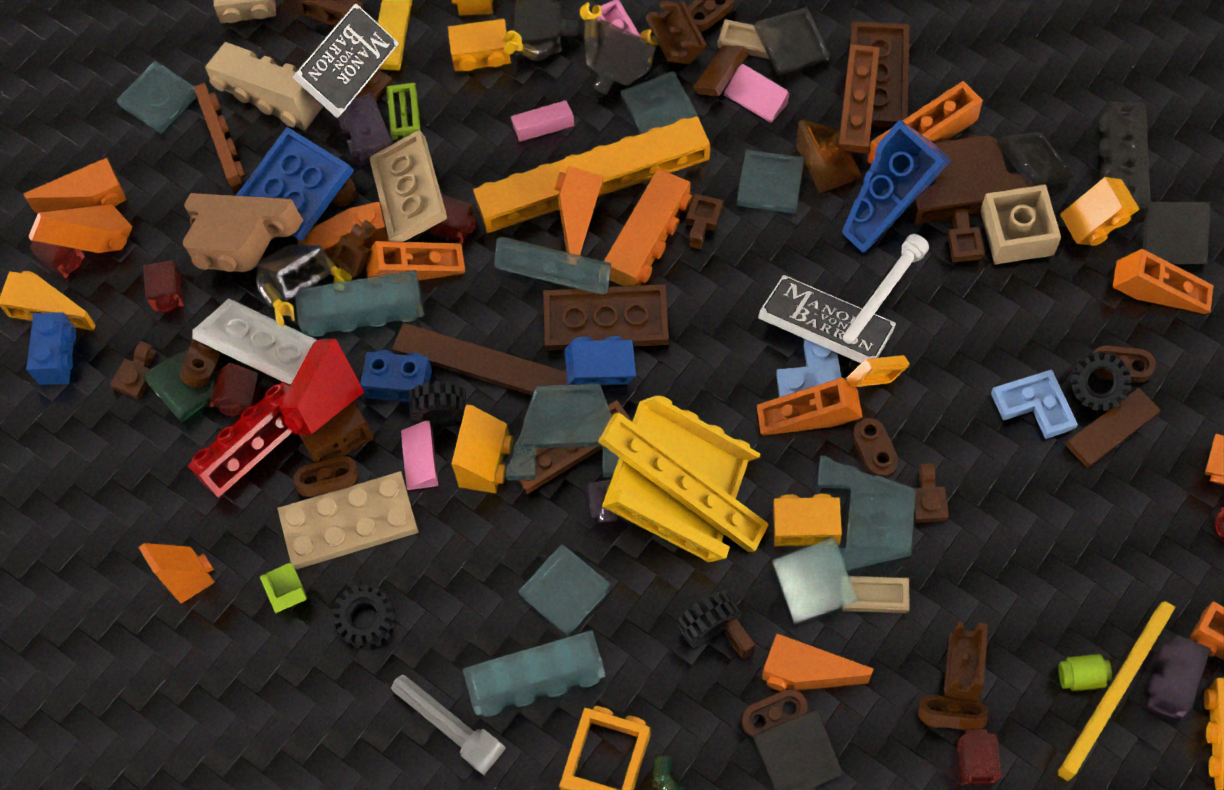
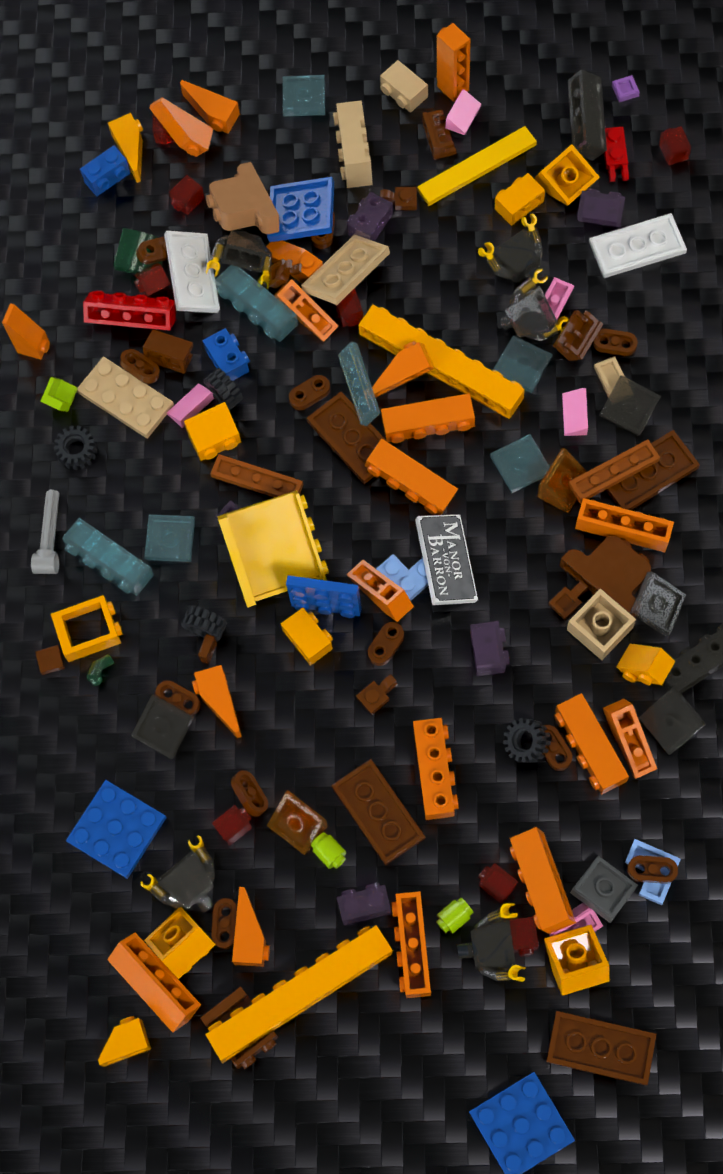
camera: 55 degrees right, 5 degrees up
reddish brown plate [110,341,157,400] -> none
dark orange plate [194,83,246,194] -> none
red slope [279,338,364,434] -> none
tile [292,4,399,118] -> none
lime tile [386,83,421,140] -> none
reddish brown tile [392,323,574,406] -> none
light orange brick [448,19,511,71] -> none
clear light blue wing [506,384,619,480] -> none
bright pink slope [511,101,575,142] -> none
blue brick [564,336,636,386] -> none
yellow plate [598,412,769,552] -> none
reddish brown plate [686,194,724,250] -> none
reddish brown tile [693,45,748,96] -> none
clear light blue tile [772,538,858,624] -> none
clear light blue wing [809,456,916,579] -> none
blue wedge [842,120,952,253] -> none
tan tile [842,576,910,613] -> none
white piece [843,234,929,344] -> none
light orange tile [846,355,910,387] -> none
reddish brown hinge [944,622,988,701] -> none
light blue plate [991,369,1078,439] -> none
yellow tile [1058,601,1176,782] -> none
reddish brown tile [1066,388,1161,469] -> none
none -> clear orange slope [267,790,328,855]
none -> blue plate [286,575,362,618]
none -> reddish brown plate [289,375,330,410]
none -> reddish brown tile [331,759,425,866]
none -> orange brick [365,439,458,515]
none -> orange brick [413,718,459,820]
none -> clear purple brick [470,621,510,676]
none -> orange brick [554,693,629,795]

